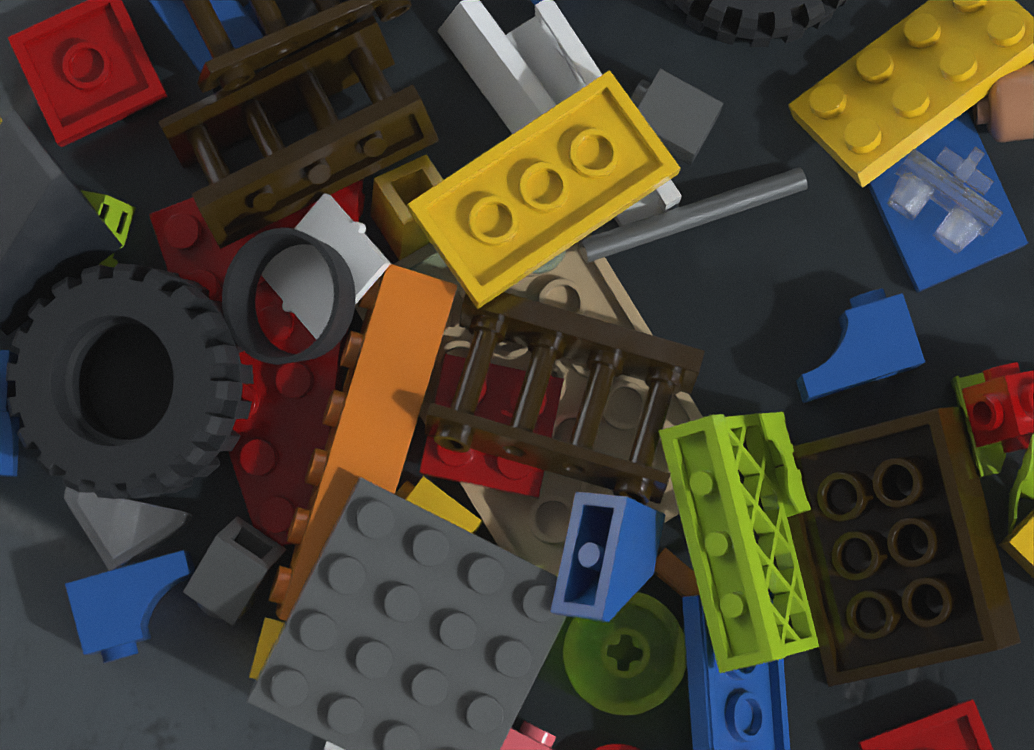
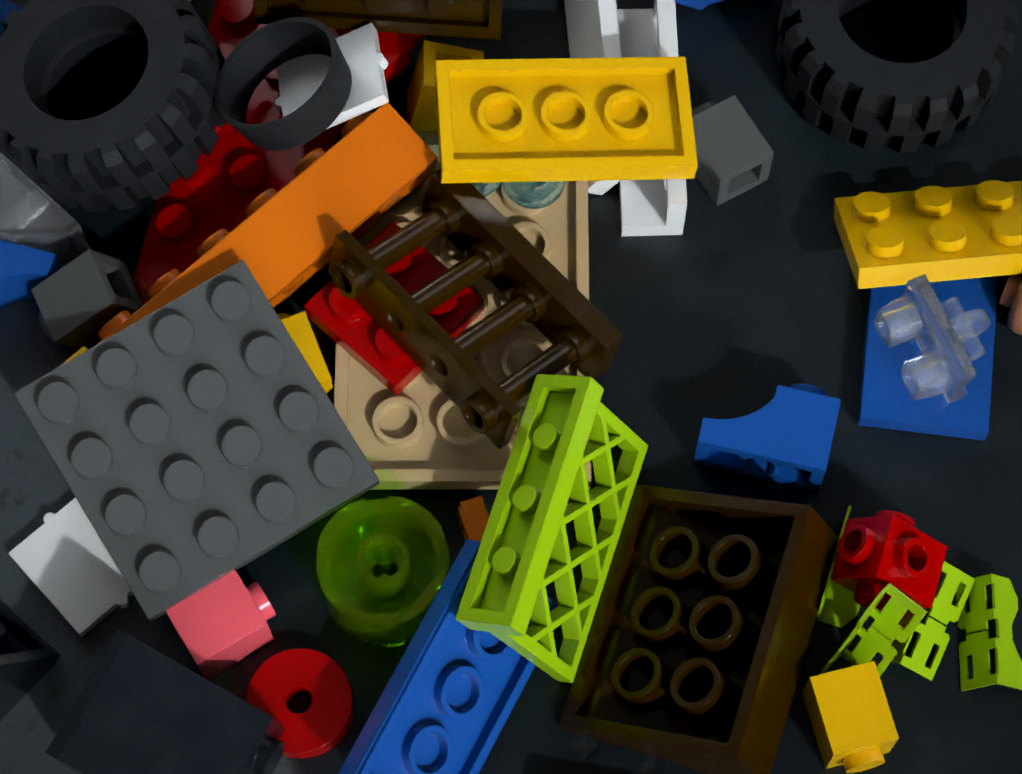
camera: 30 degrees right, 15 degrees down
blue slope [550,491,666,622] -> none
dark grey bar [579,167,808,263] -> none
lime piece [759,412,811,517] -> none

